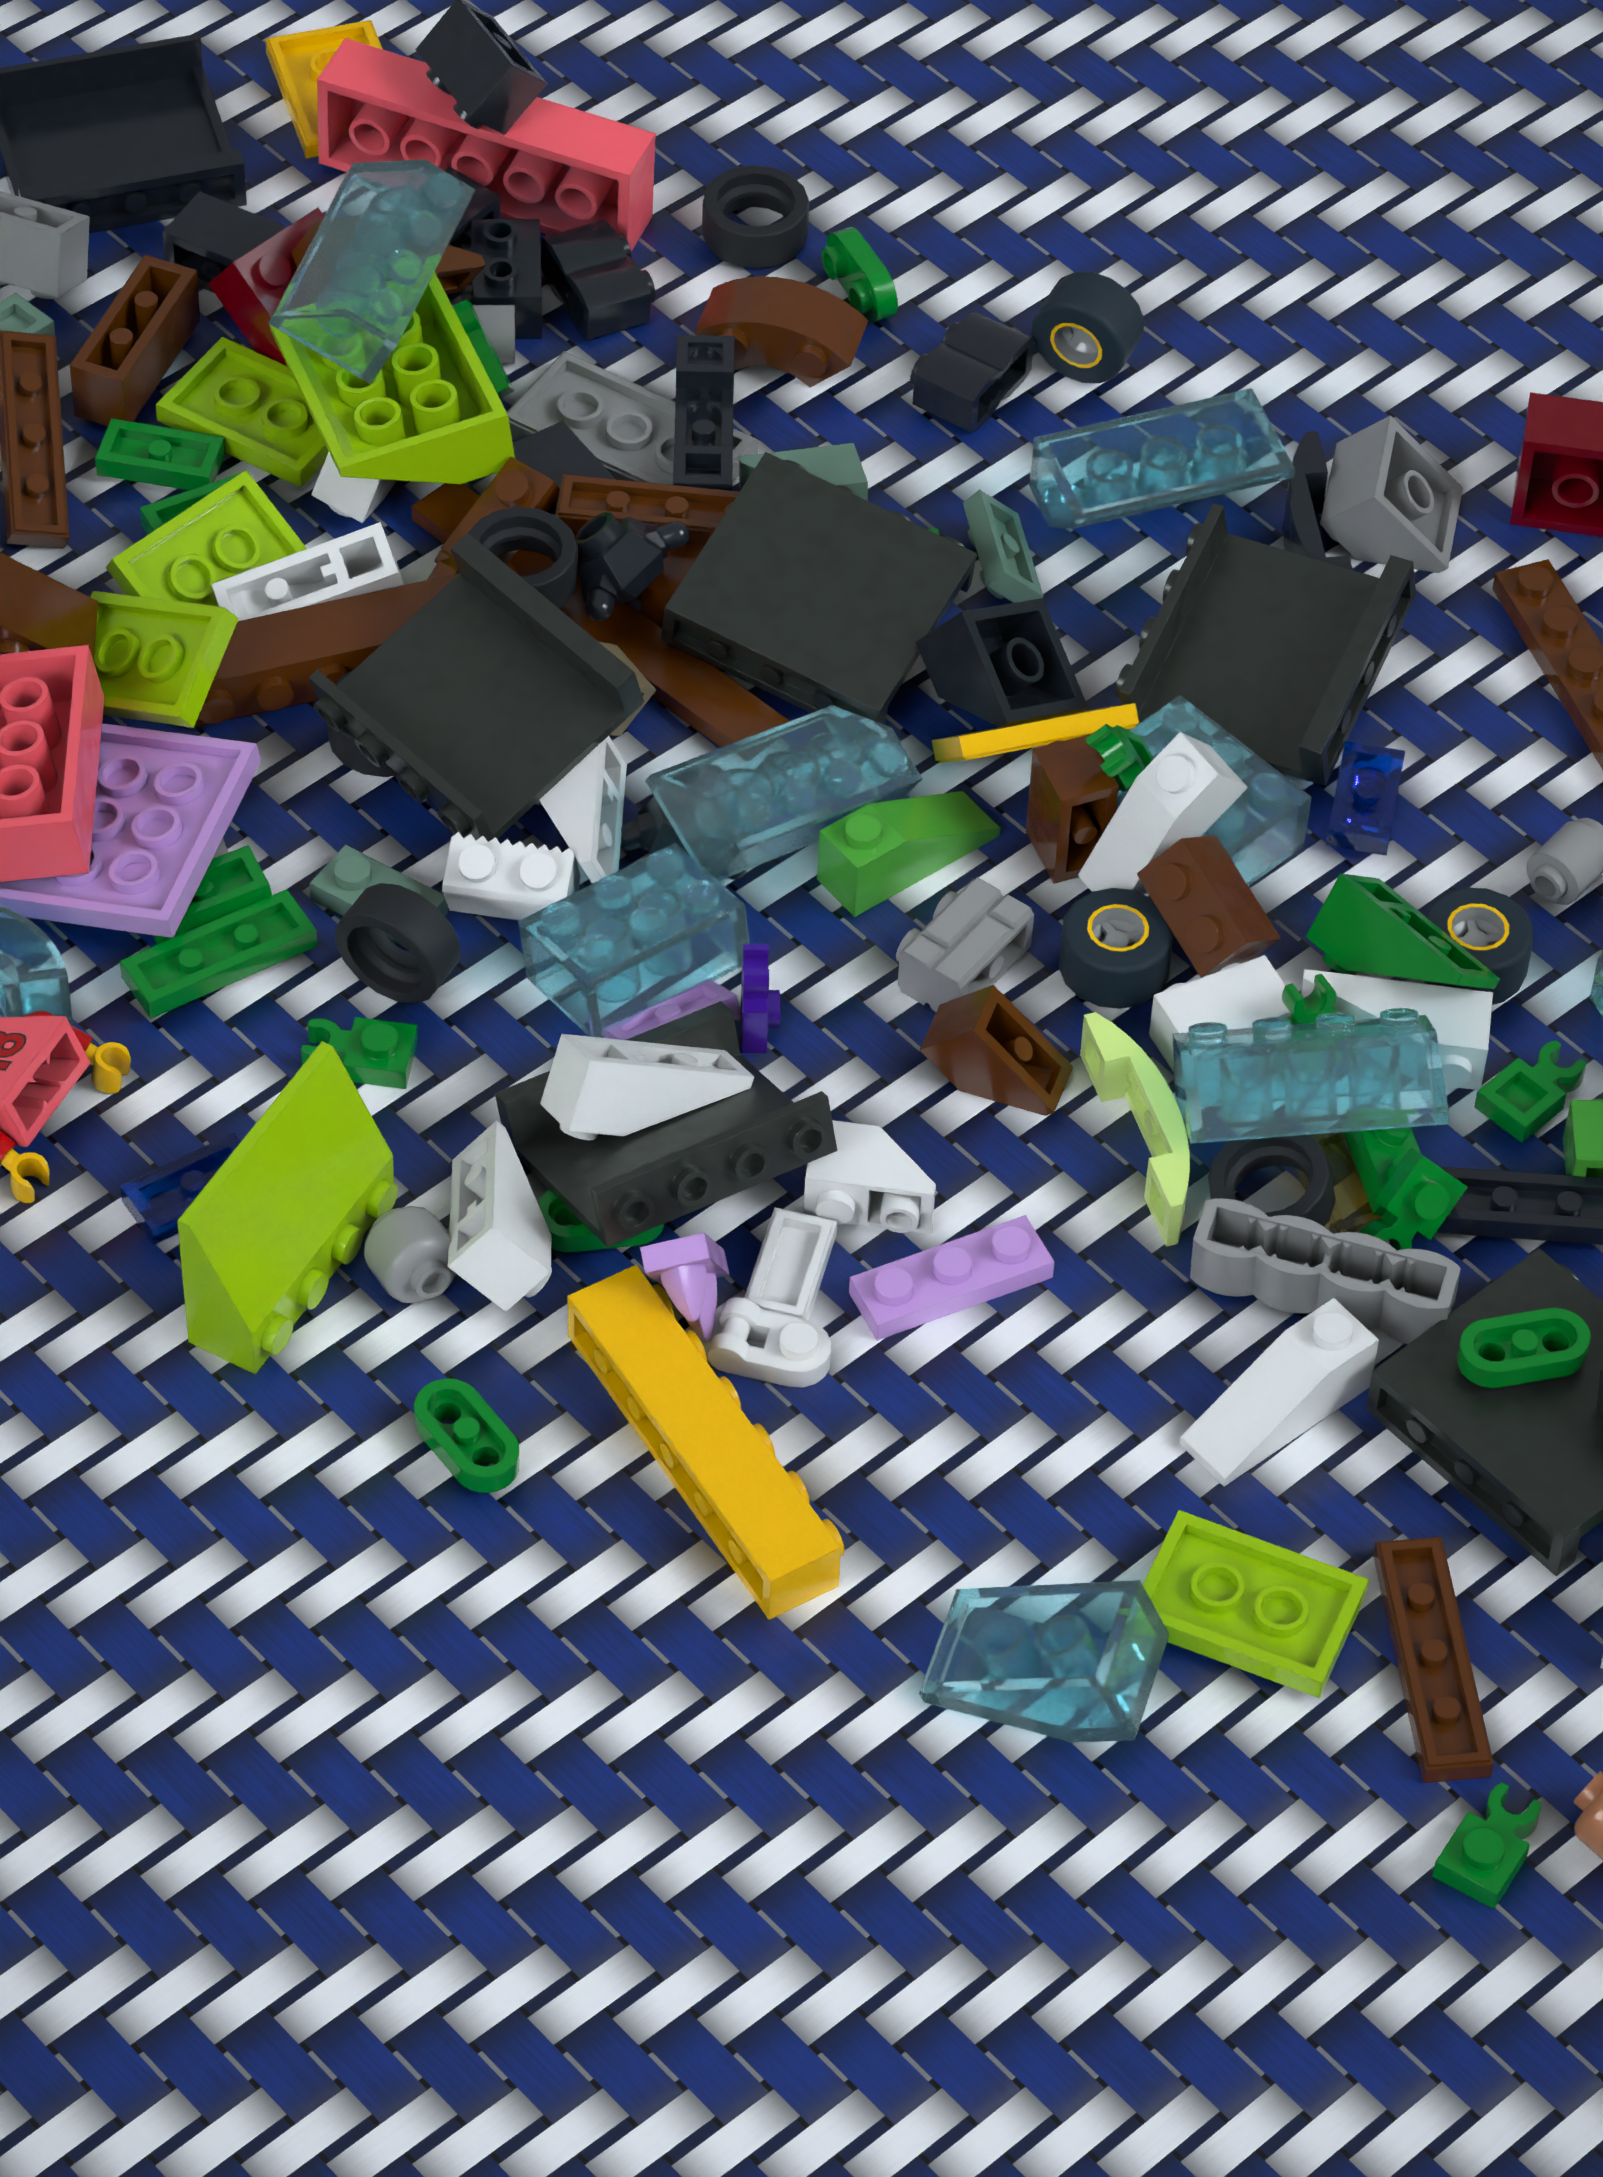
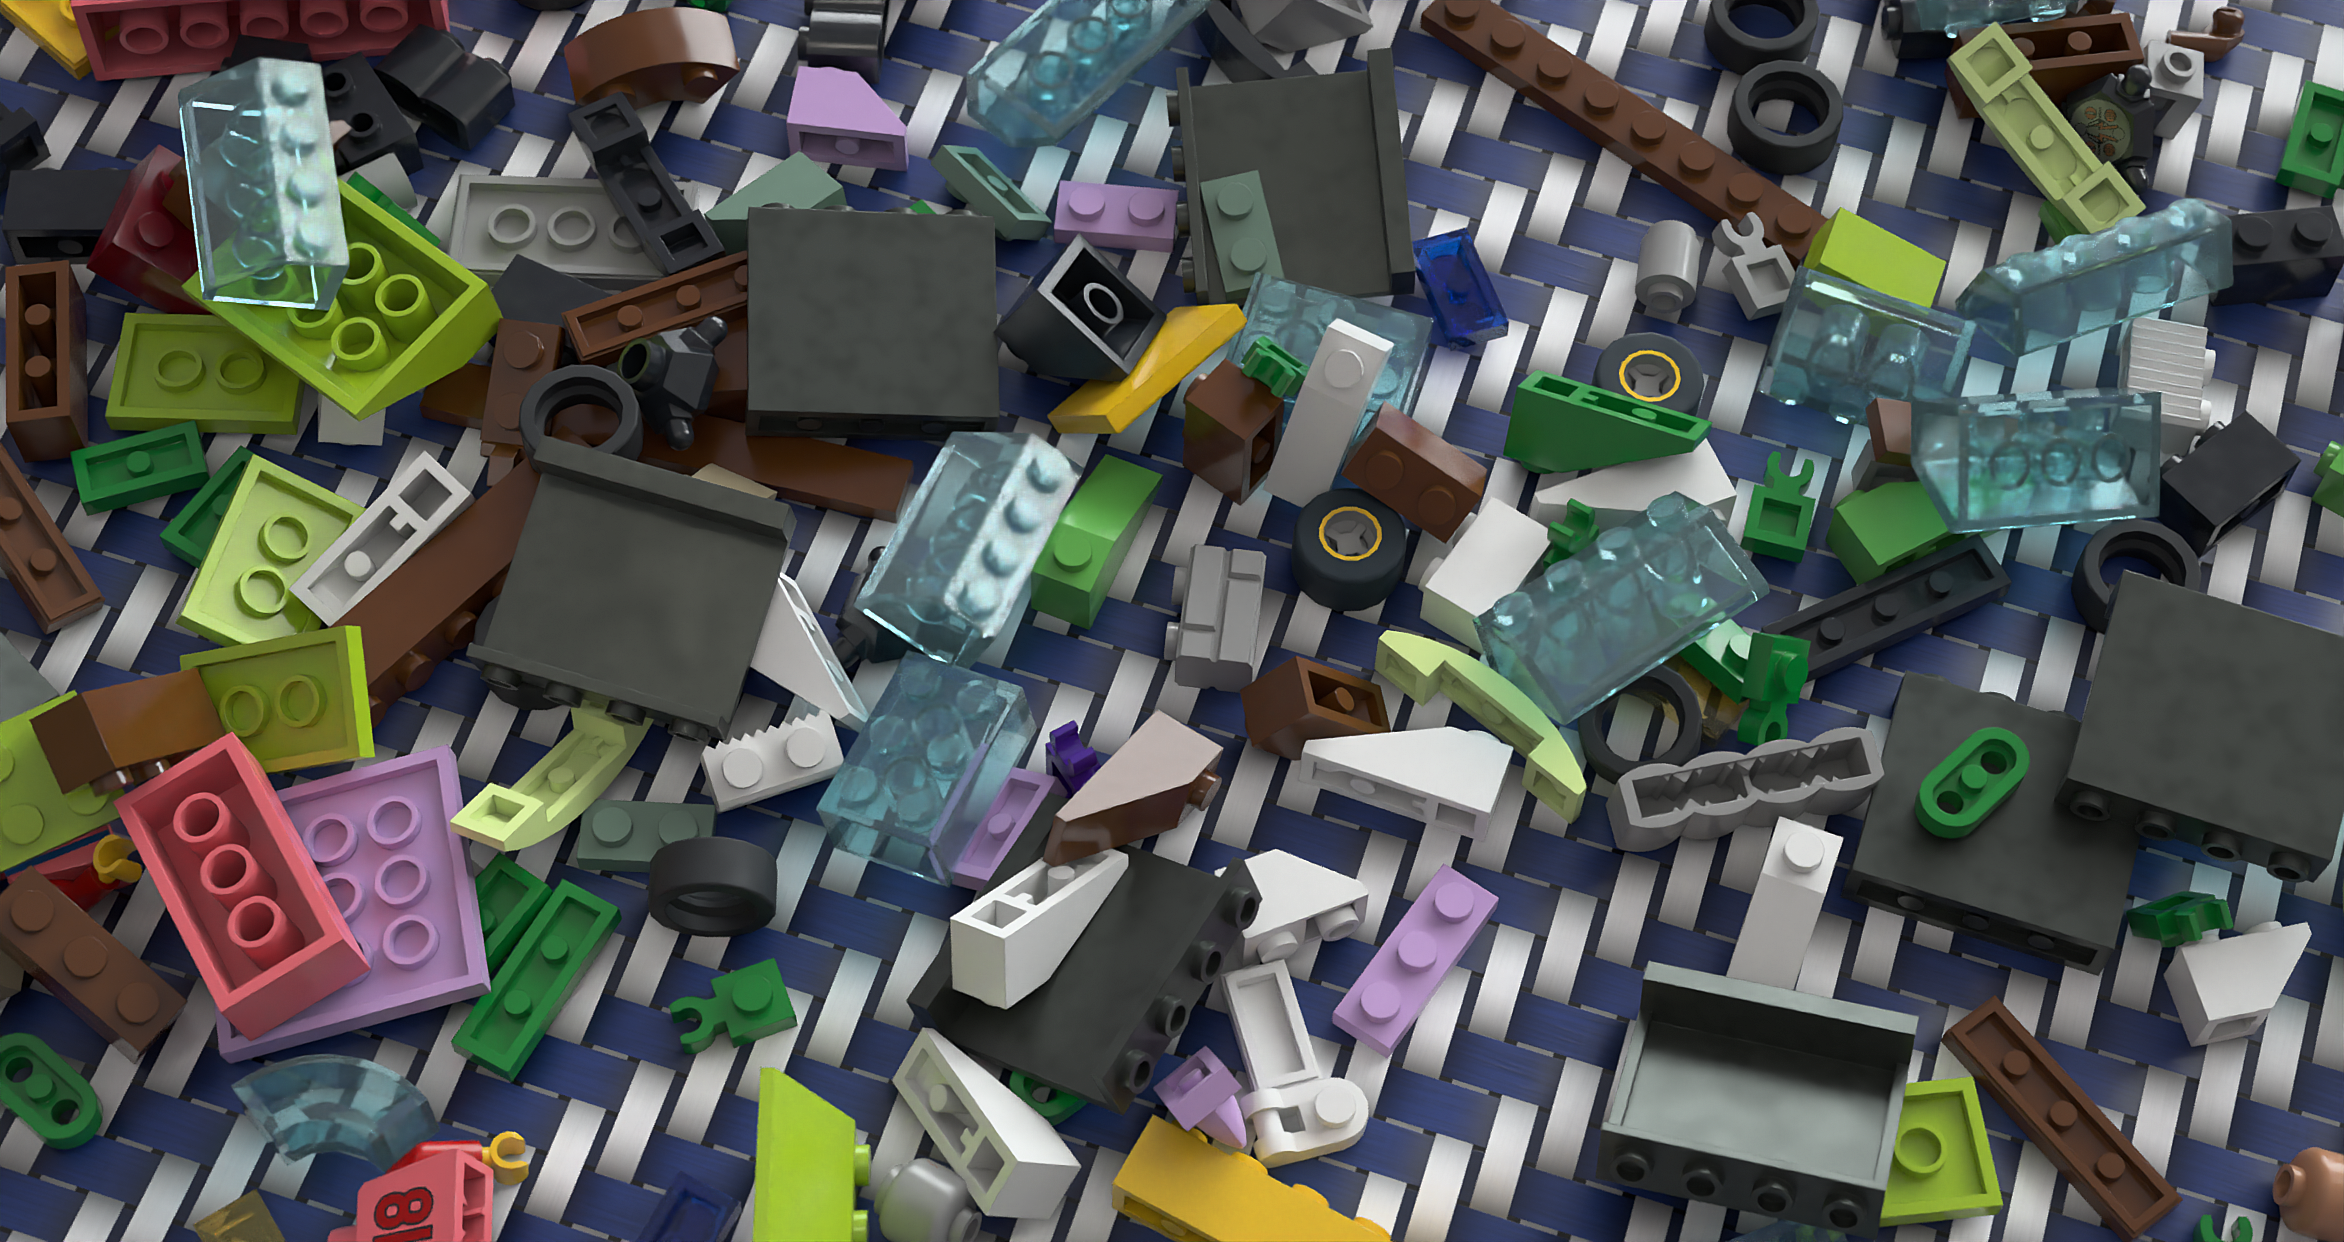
camera: 30 degrees left, 10 degrees up
none -> yellowish green slope [449,699,654,852]
none -> lavender slope [786,66,909,172]
none -> slope [1042,709,1223,867]
none -> lavender plate [1054,180,1179,253]
none -> sand green plate [1199,170,1285,301]
none -> white slope [1299,727,1514,842]
none -> pearl dark grey panel [1595,961,1919,1240]

